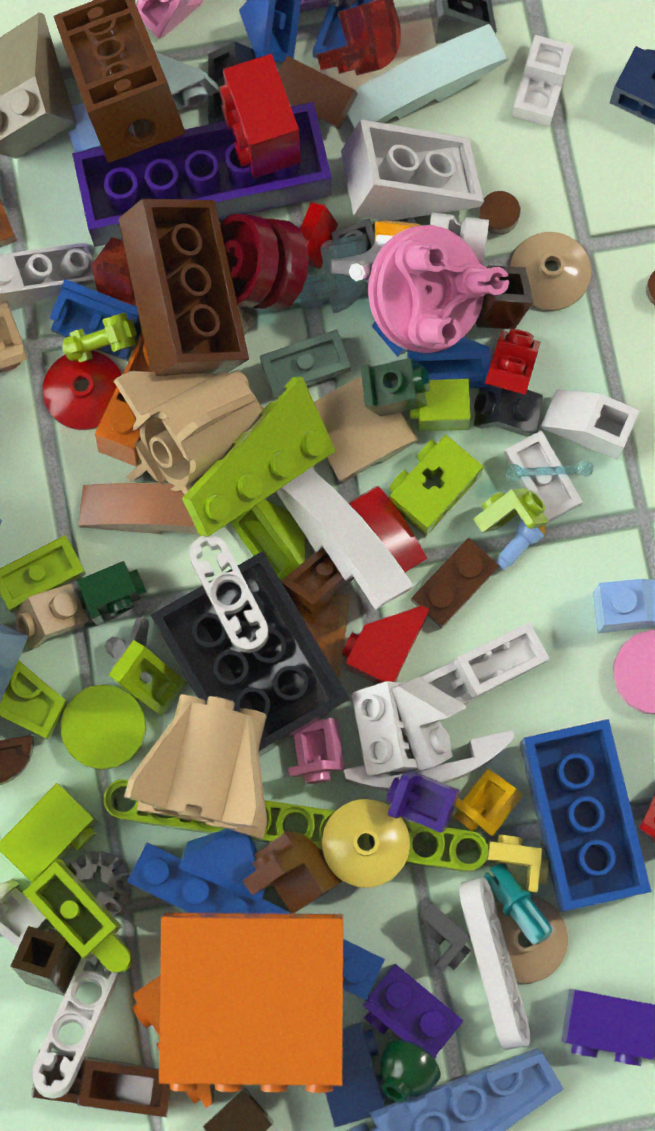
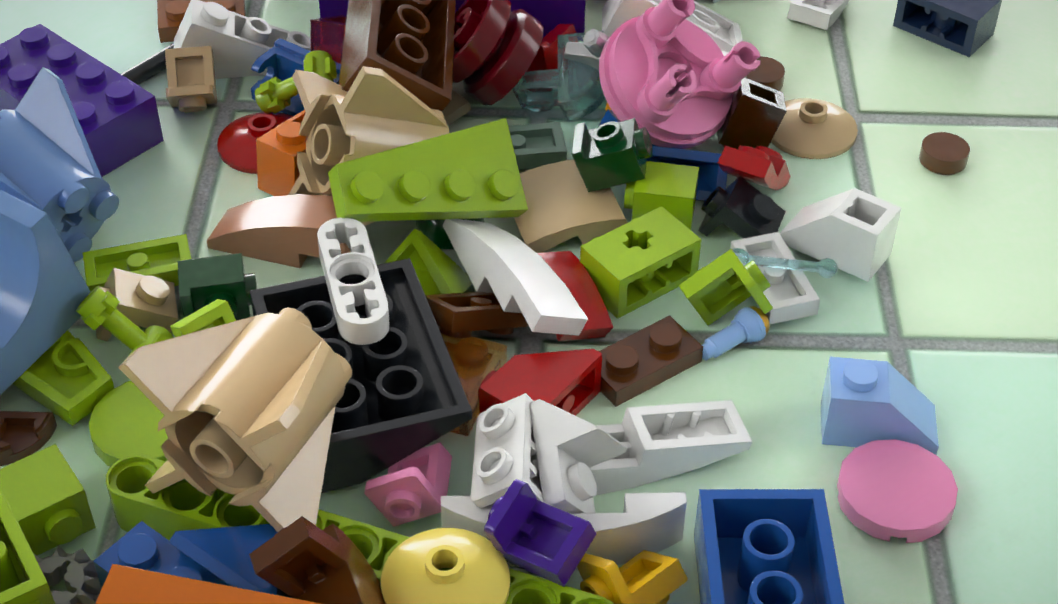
camera: 10 degrees right, 35 degrees down
none -> lime bar [76,286,174,355]

